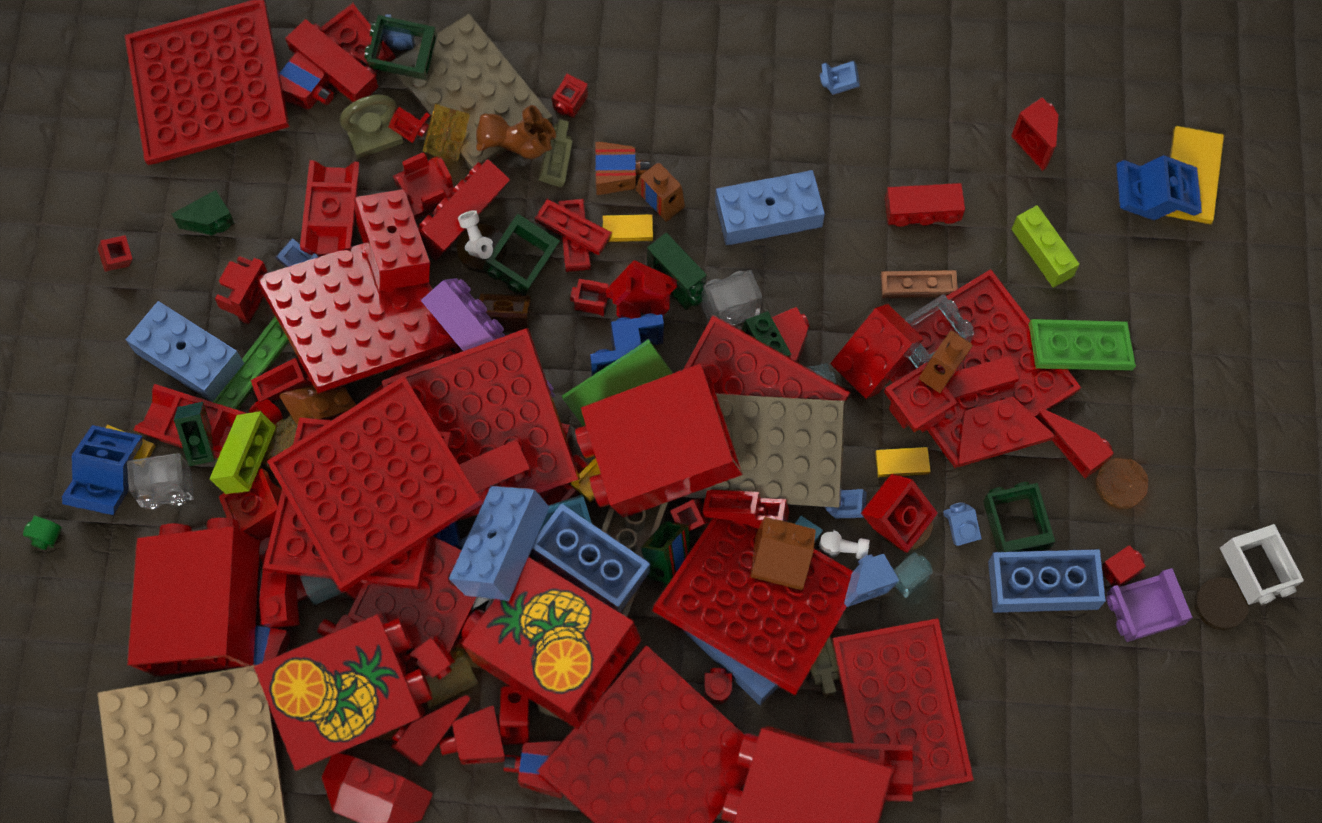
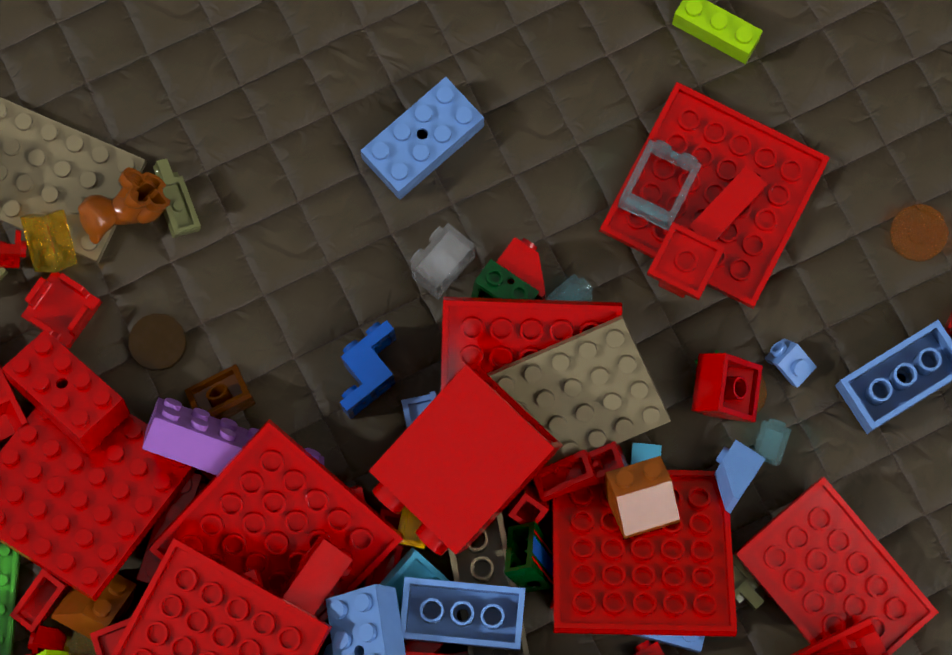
camera: 25 degrees left, 10 degrees up
red brick [418,159,510,261] -> none
white leg [458,211,493,259] -> none
dark green window [483,213,560,295] -> none
red tile [535,199,612,256] -> none
red window [552,74,588,118] -> none
red tile [559,199,591,272] -> none
bright green tile [562,339,673,426] -> none
red window [570,279,609,317] -> none
torso [595,142,650,195] -> none
yellow tile [603,215,653,242] -> none
red panel [606,260,677,319] -> none
dark orange torso [636,163,685,222] -> none
dark green window [647,233,707,310] -> none
white leg [819,530,869,559] -> none
medium blue bracket [825,489,867,519] -> none
red brick [830,304,924,399] -> none
yellow tile [875,447,930,477] -> none
nougat tile [881,270,958,298] -> none
red brick [885,183,965,227] -> none
dark orange torso [919,331,973,393] -> none
red wing [957,397,1054,467] -> none
dark green window [983,482,1055,552] -> none
bright green tile [1029,319,1136,370] -> none
red slope [1036,409,1114,479] -> none

